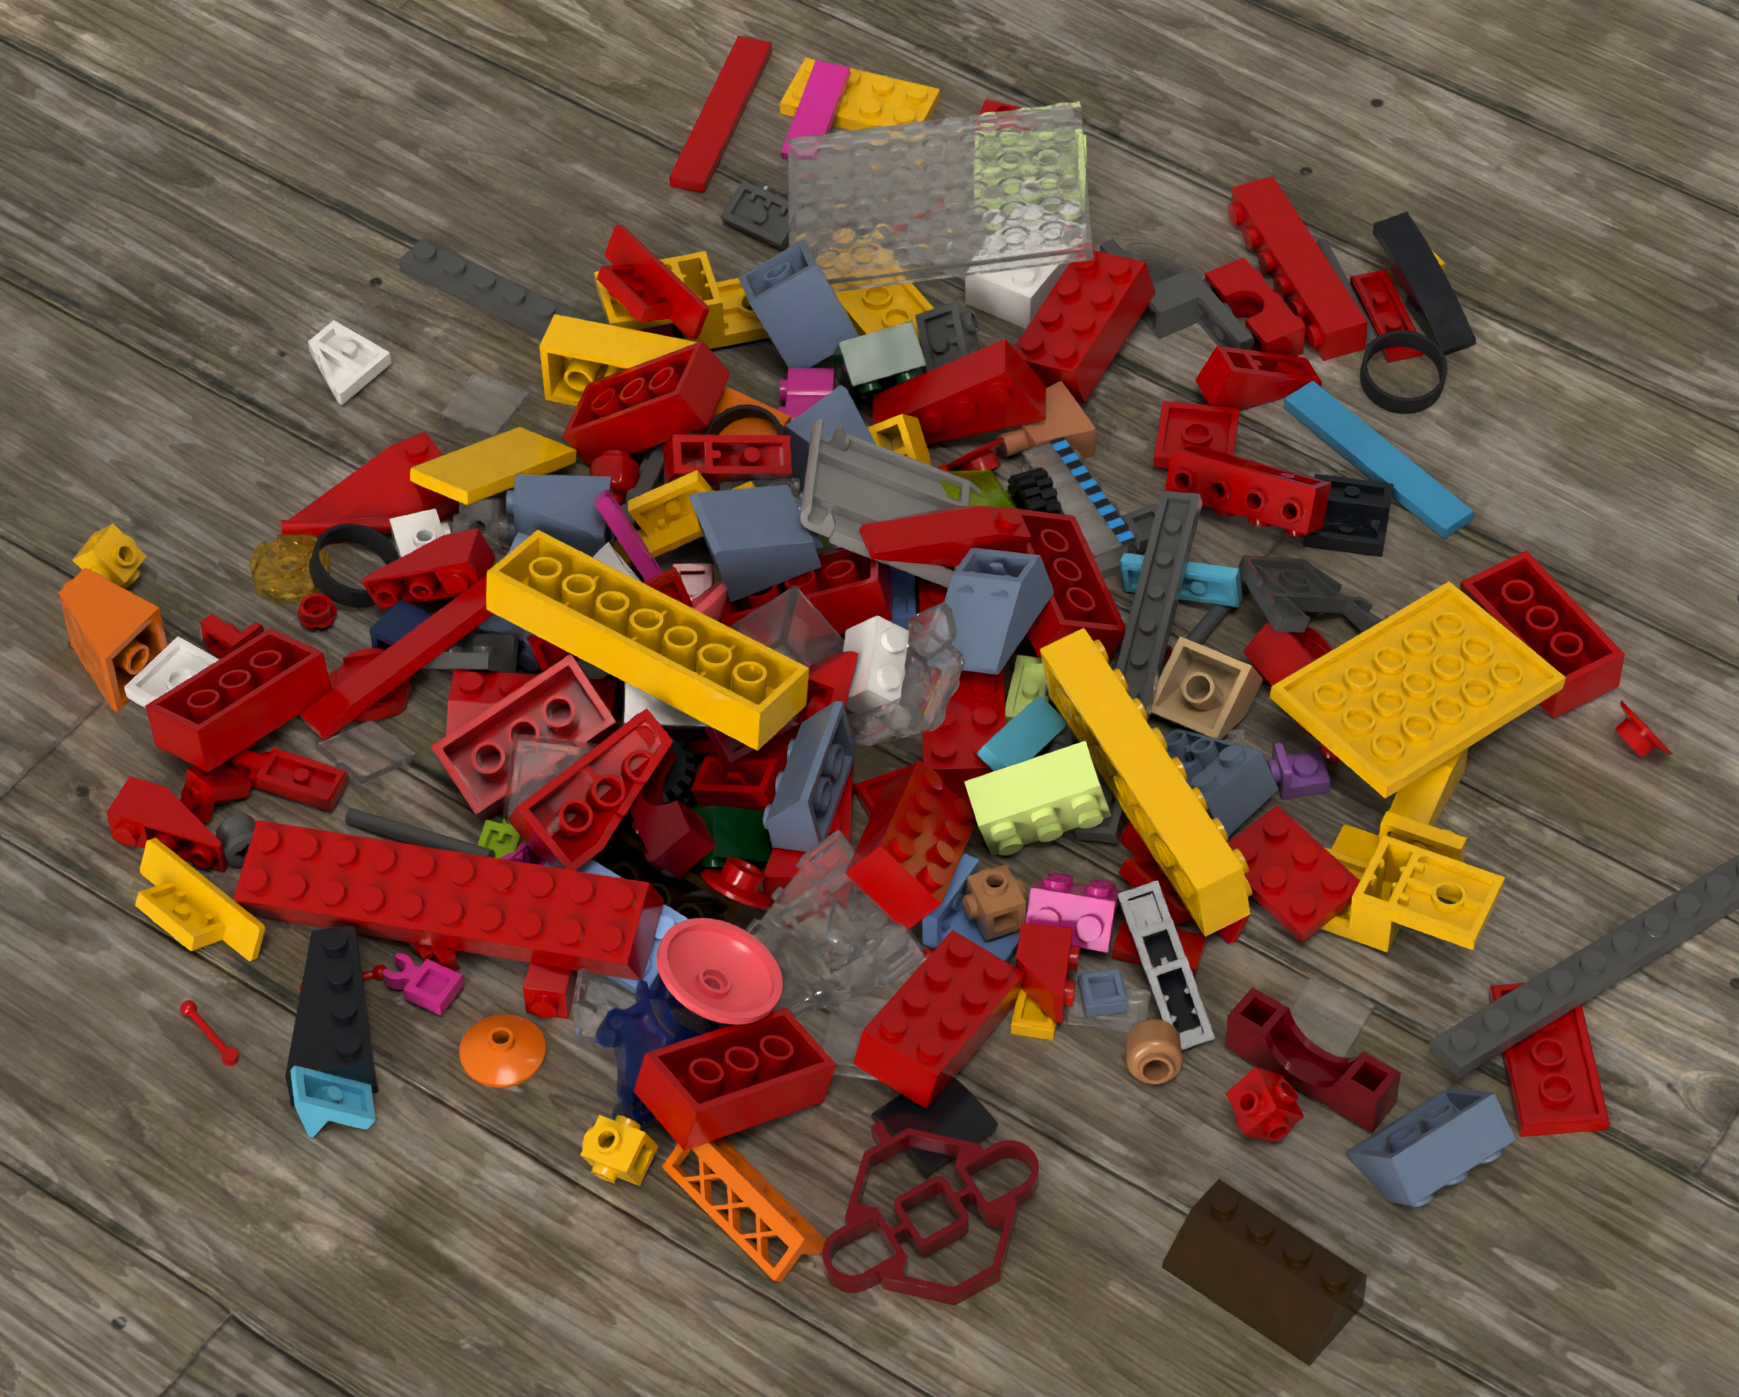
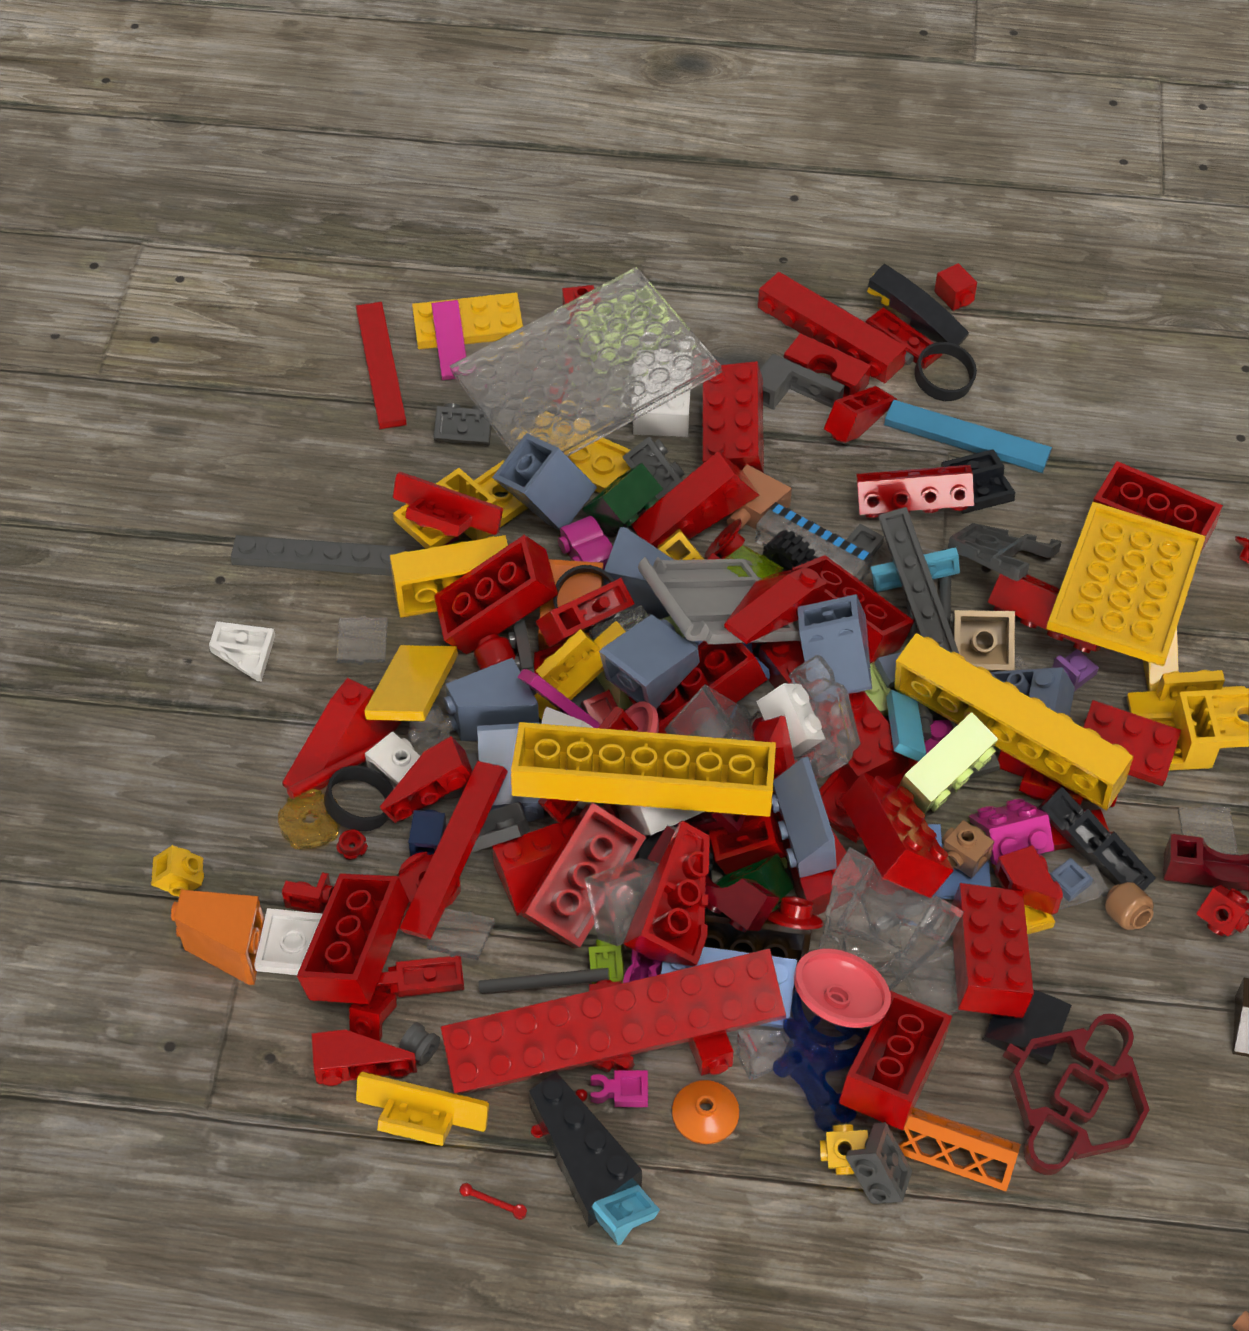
camera: 30 degrees left, 5 degrees up
red plate [1154,401,1240,469] -> none
none -> dark grey bracket [846,1122,912,1204]
none -> red brick [934,263,978,311]

